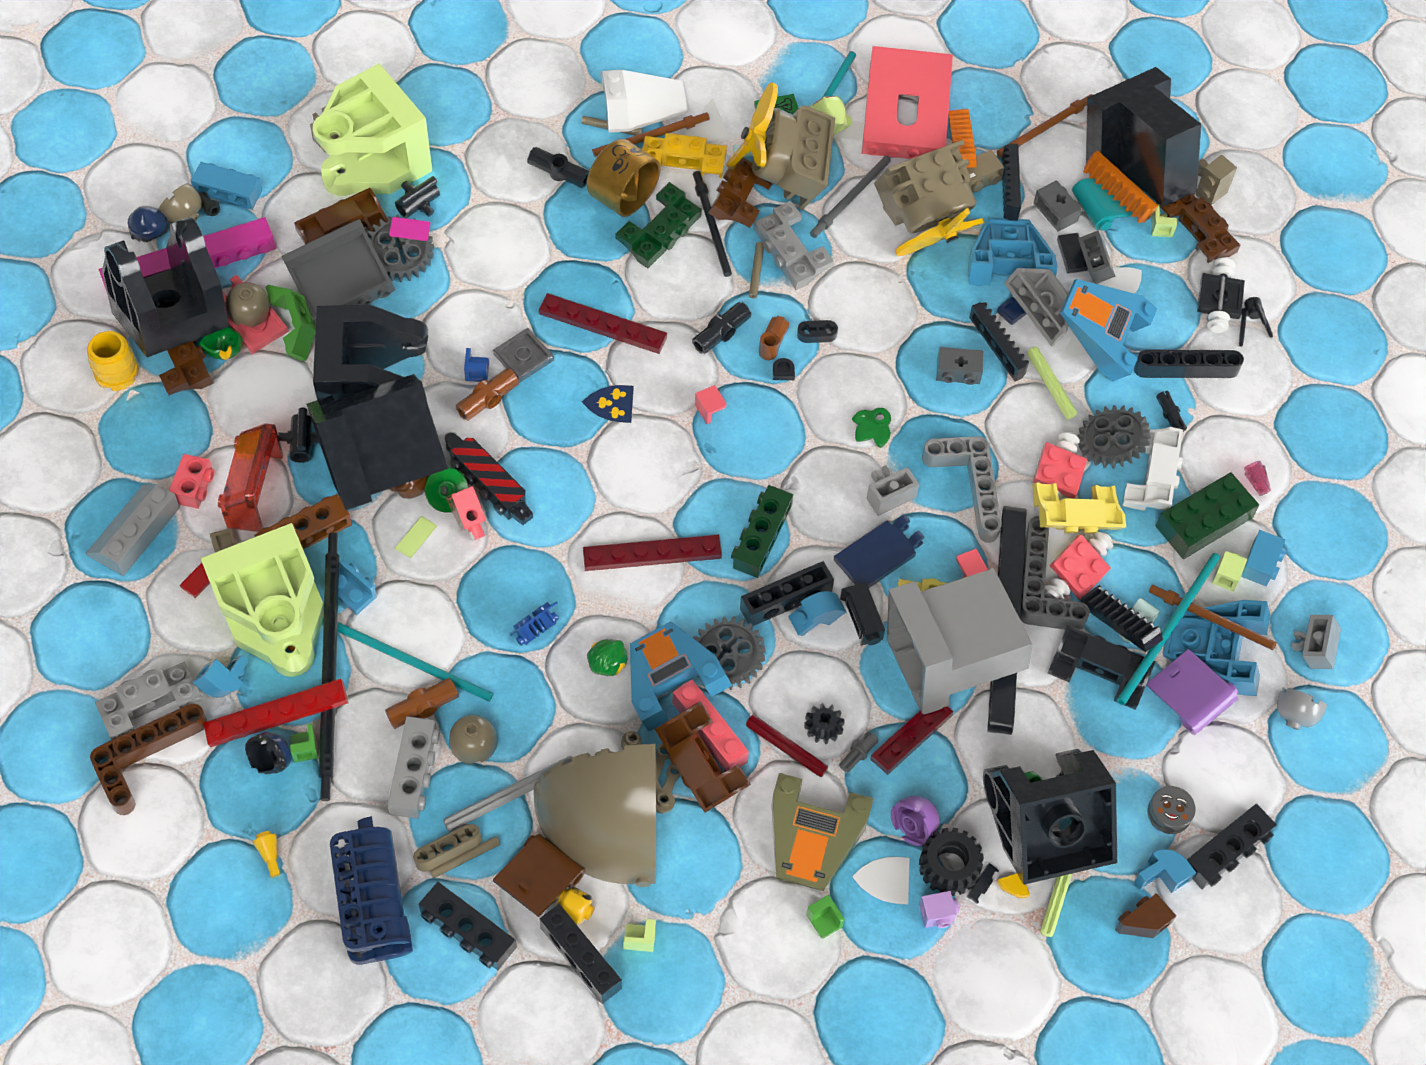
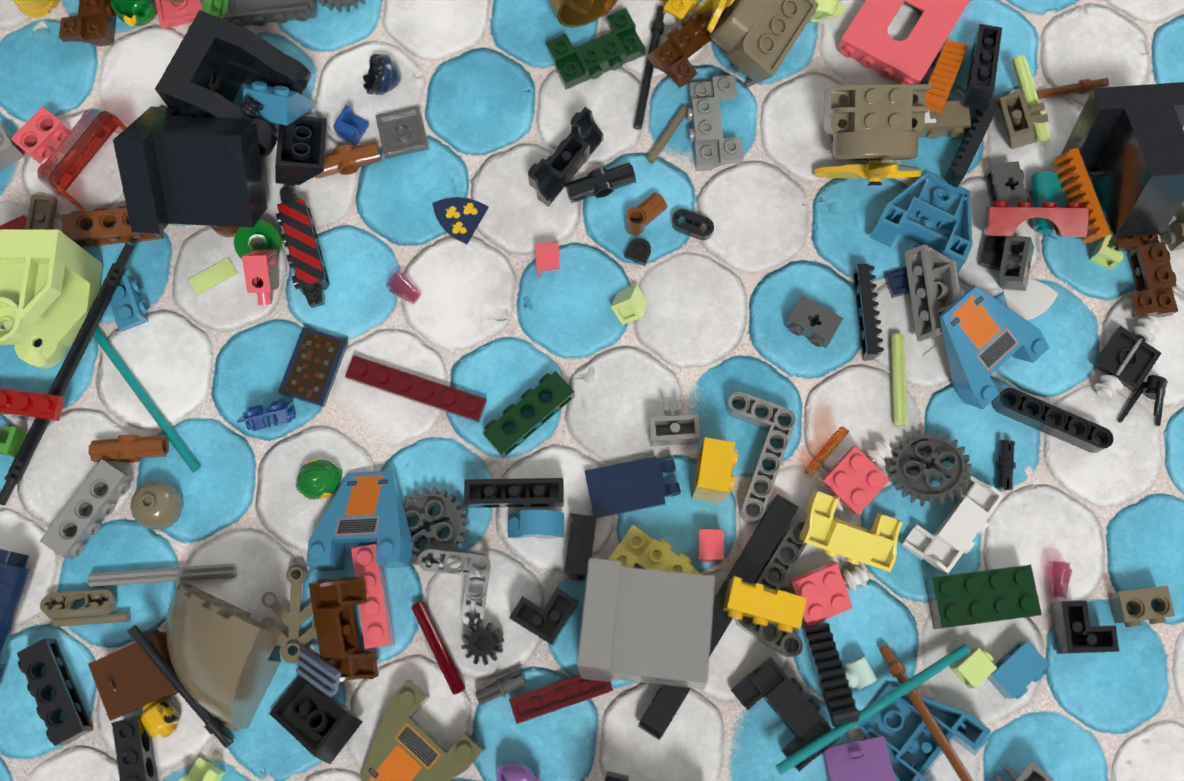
camera: 30 degrees right, 15 degrees up
dark red plate [539,293,667,354] -> none
dark grey bar [810,156,891,238] -> none
green plate [852,408,891,448] -> none
none -> black bar [127,624,234,748]
none -> black bush [239,95,264,118]
none -> dark azure slope [243,81,315,126]
none -> black slope [269,675,363,764]
none -> black slope [275,116,327,185]
none -> tile [278,327,349,407]
none -> sand blue tile [296,648,341,697]
none -> hair [363,54,401,95]
none -> clear pink cone [386,272,422,304]
none -> beam [418,547,491,626]
none -> black brick [509,588,579,646]
none -> black bracket [528,107,604,207]
none -> yellowish green panel [611,284,648,325]
none -> yellow brick [692,438,738,503]
none -> yellow wedge [722,577,807,633]
none -> clear orange tile [804,426,849,477]
none -> black brick [964,24,1003,111]
none -> arch [984,202,1089,237]
none -> dark tan brick [999,91,1048,149]
none -> yellowish green axle [1011,55,1050,143]
none -> black brick [1050,600,1119,654]
none -> dark tan brick [1108,586,1175,627]

